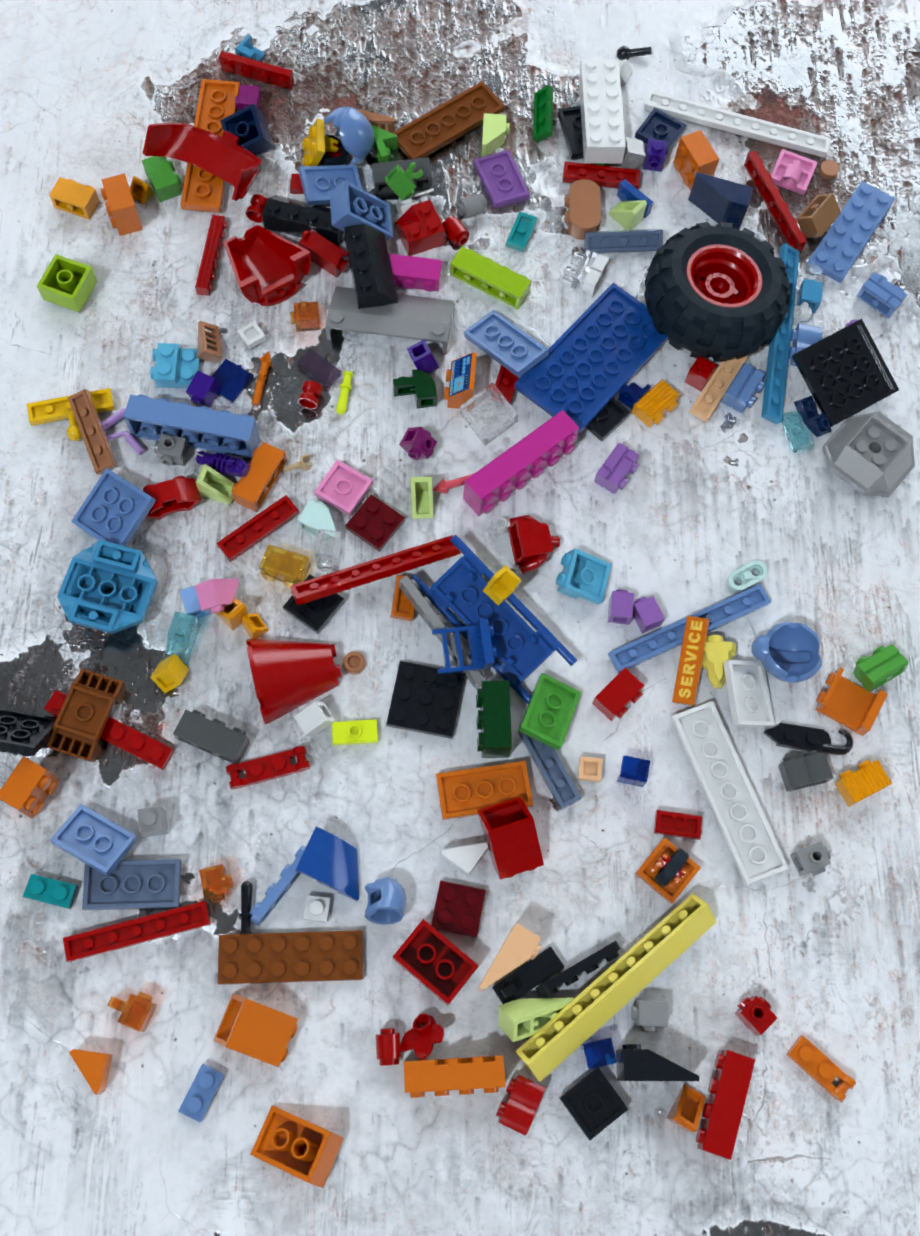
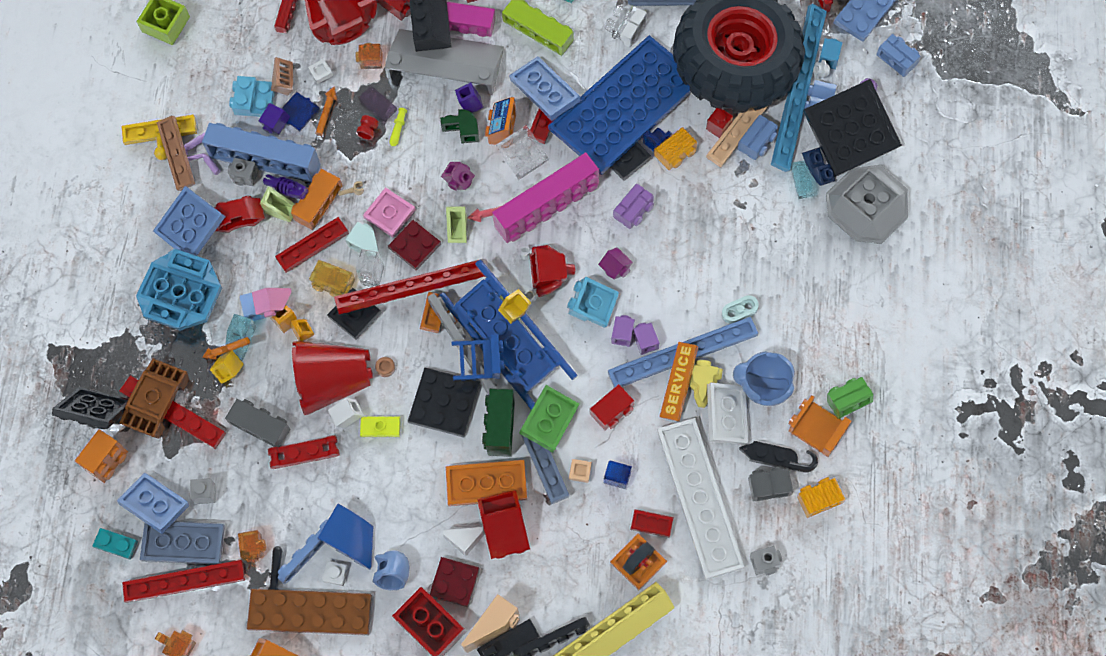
camera: 15 degrees right, 0 degrees up
none -> orange piece [202,337,250,359]
none -> magenta brick [598,247,633,280]

